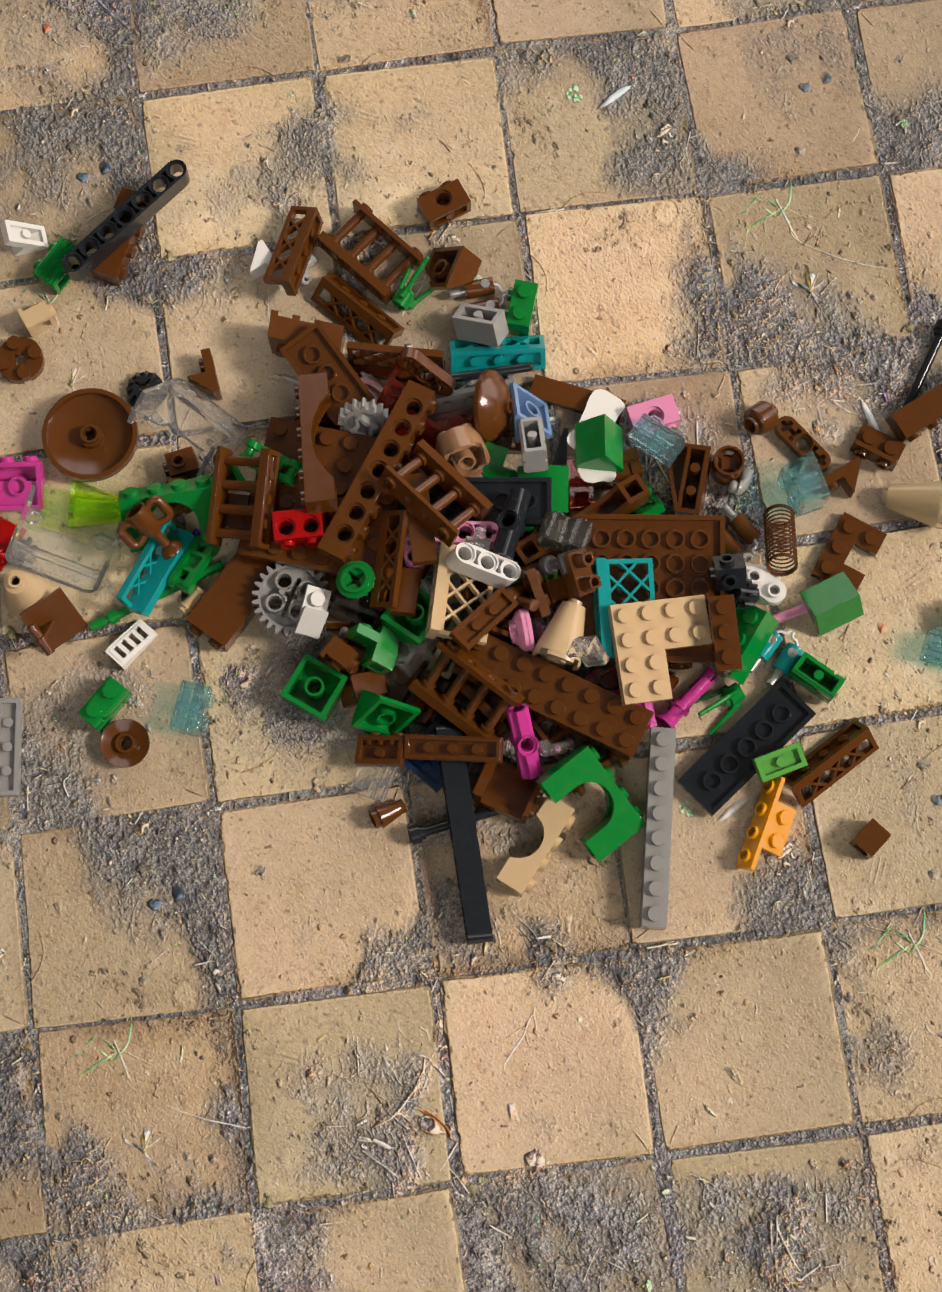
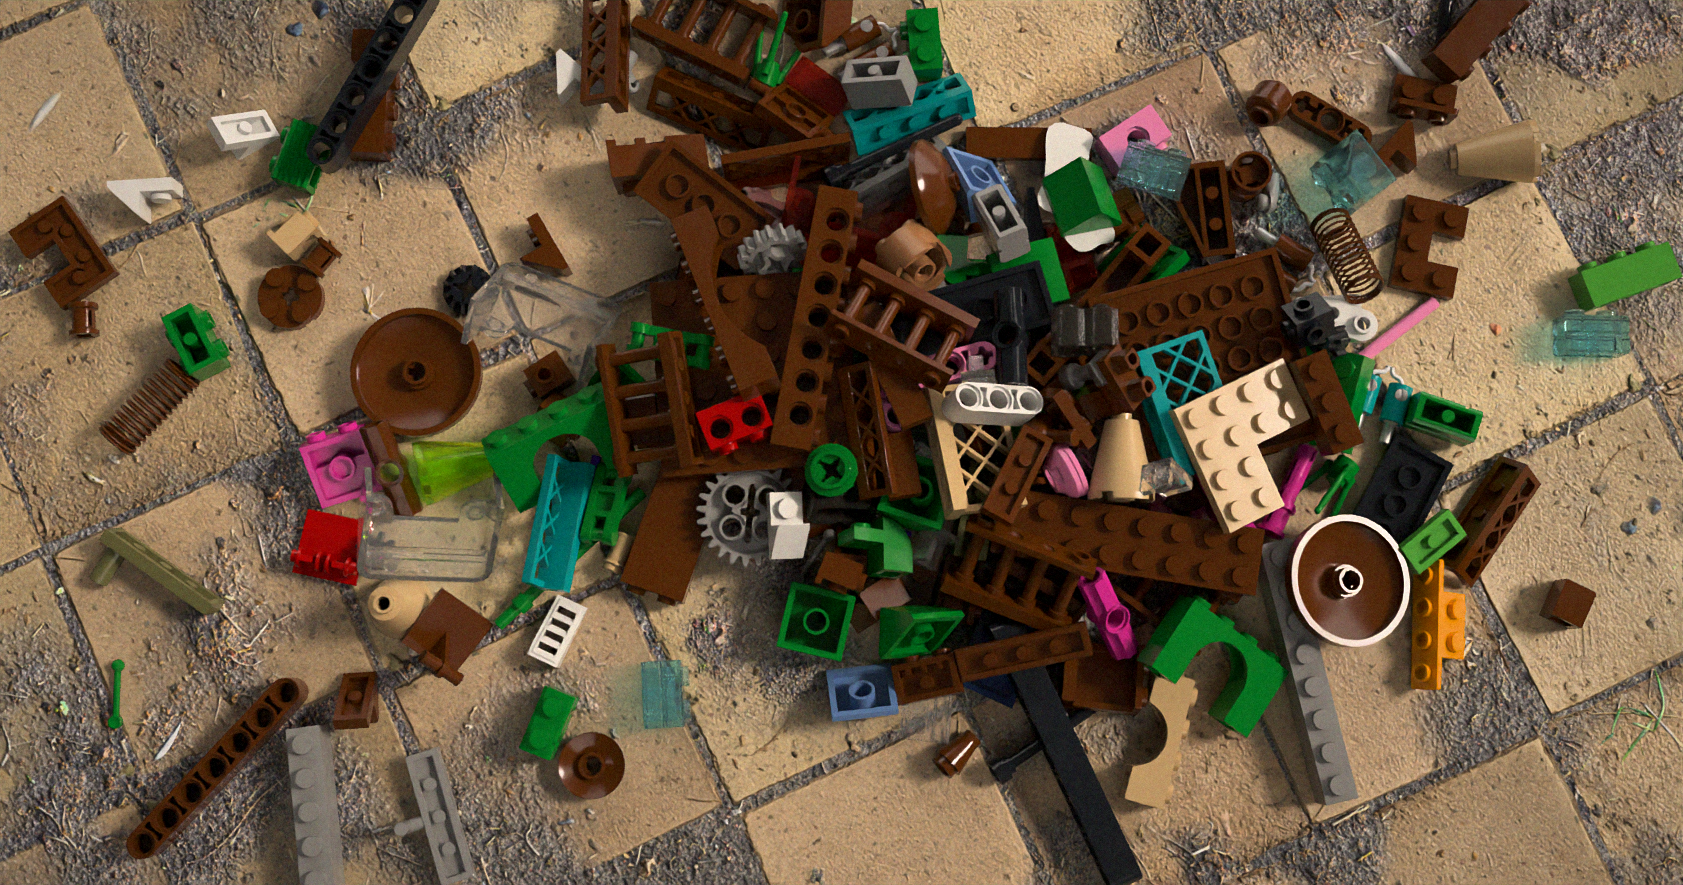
camera: 25 degrees left, 5 degrees up
reddish brown piece [116,495,182,560] -> none
reddish brown beam [398,347,455,396] -> none
clear arm [538,739,574,757] -> none
green slope [799,571,864,636] -> none
none -> reddish brown bush [299,236,343,279]
none -> reddish brown piece [359,419,424,520]
none -> reddish brown plate [748,77,836,142]
none -> clear red tile [784,55,849,117]
none -> medium blue slope [826,663,899,722]
none -> reddish brown dish [1285,514,1410,647]

